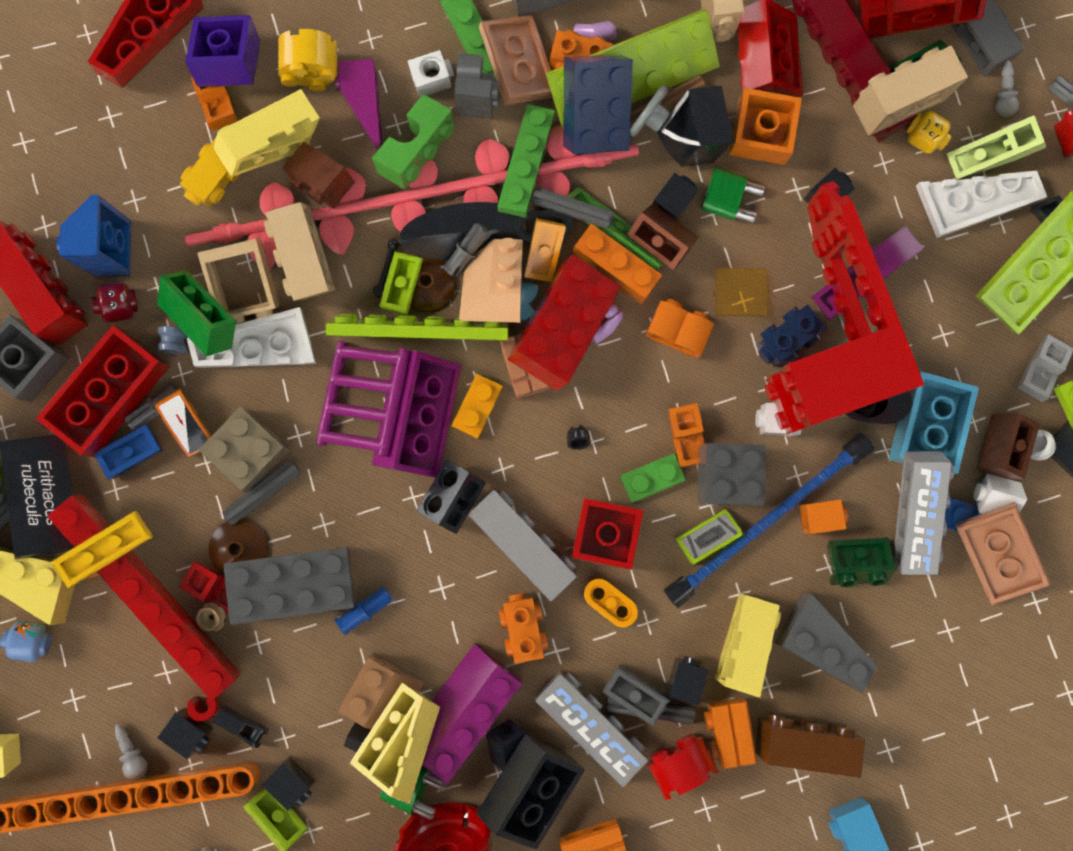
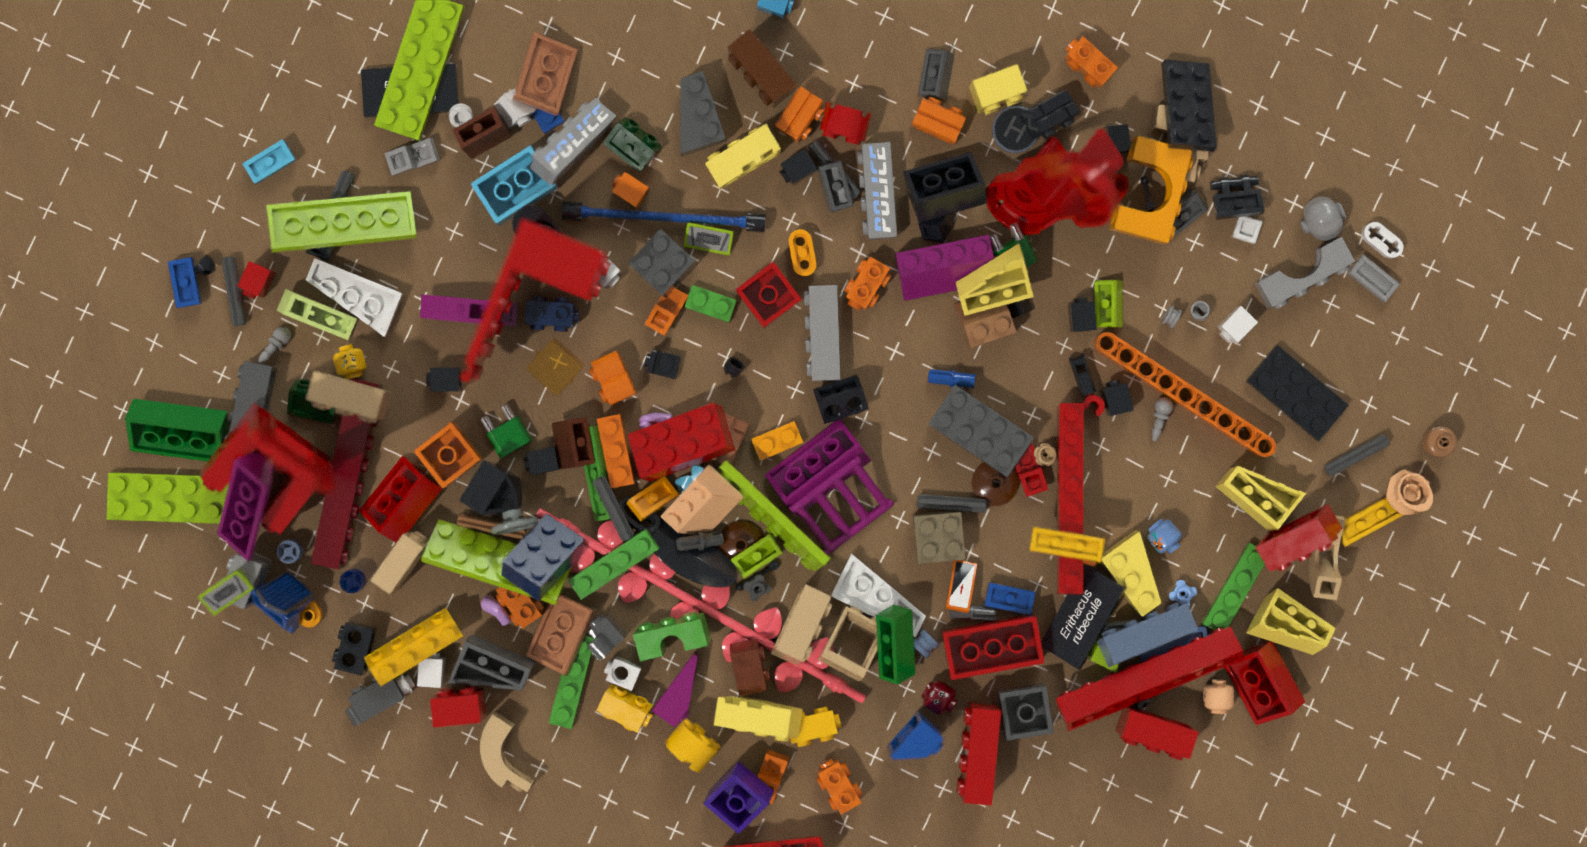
camera: 130 degrees left, 5 degrees up
none -> yellow brick [596,683,653,733]
none -> black bracket [644,349,681,379]
none -> dark grey plate [743,574,771,601]
none -> orange brick [816,758,863,815]

